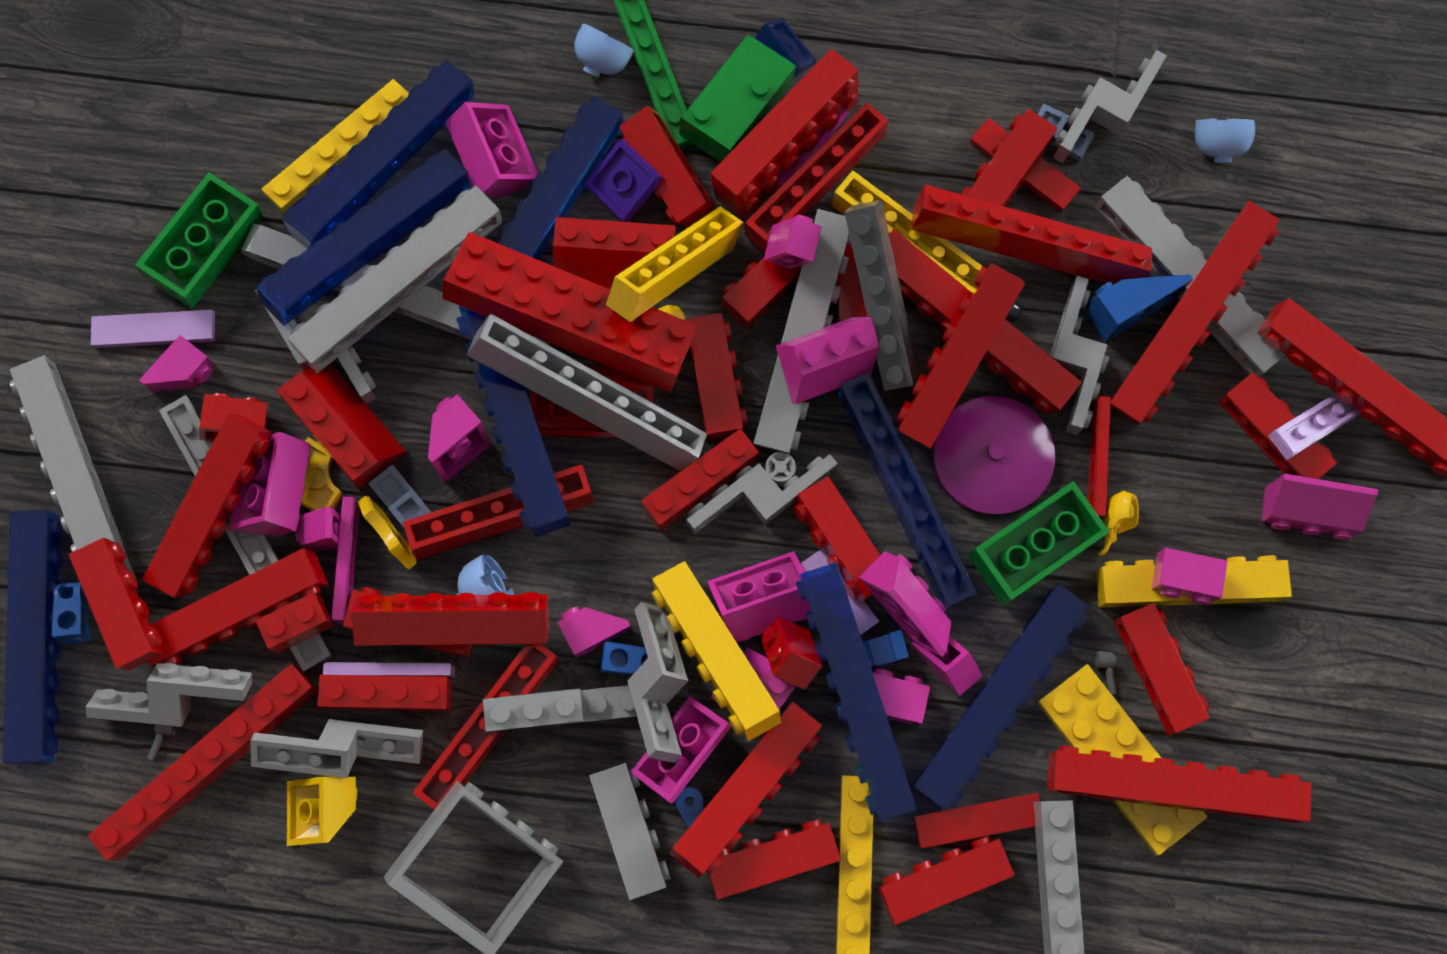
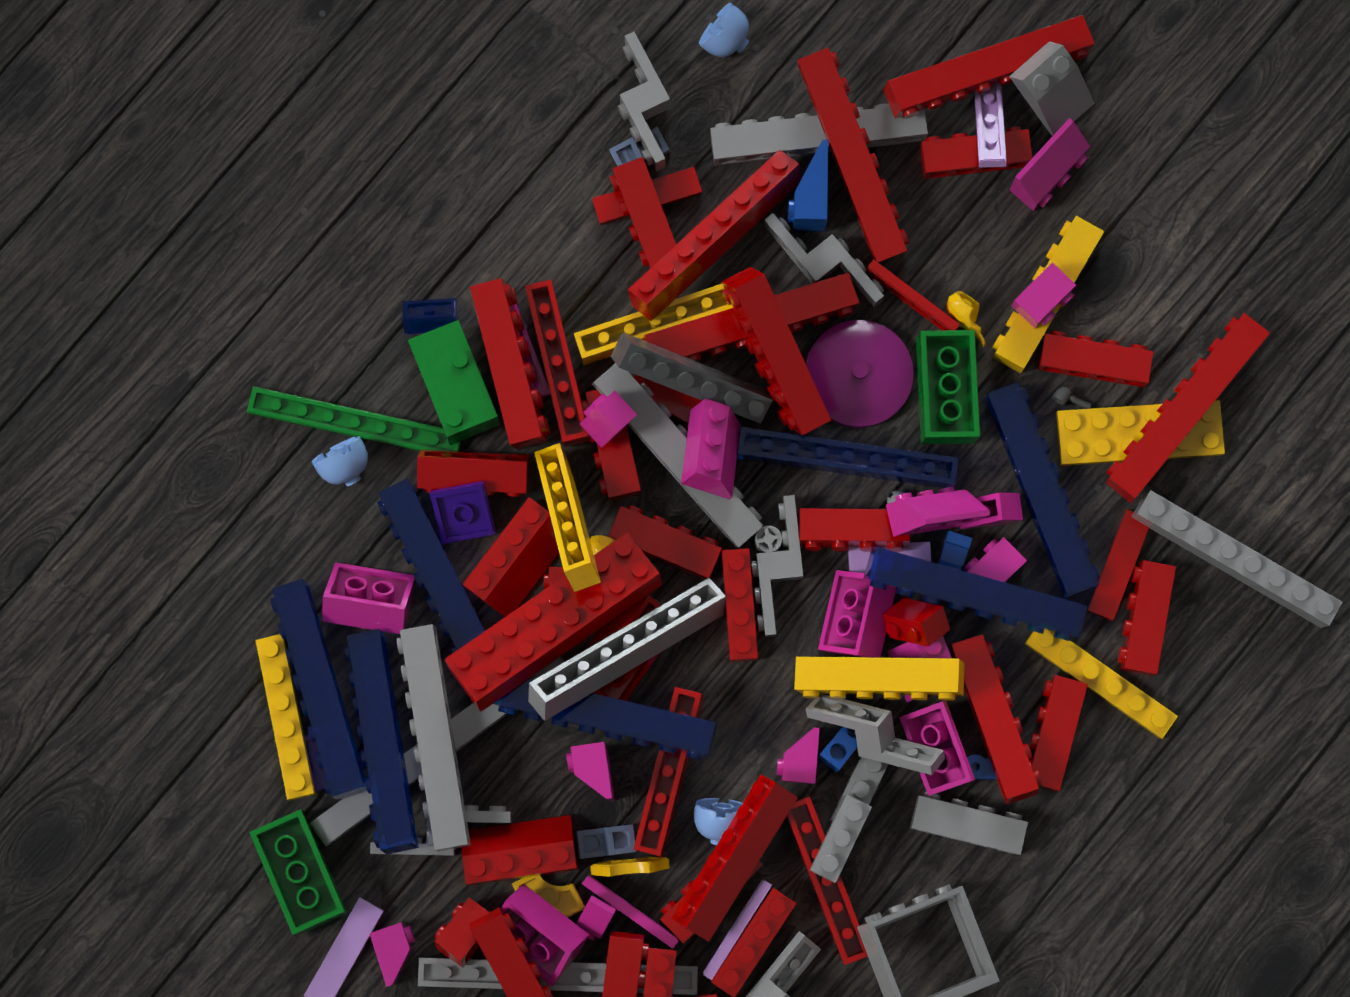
camera: 50 degrees left, 5 degrees up
none -> light grey slope [1009,41,1095,136]

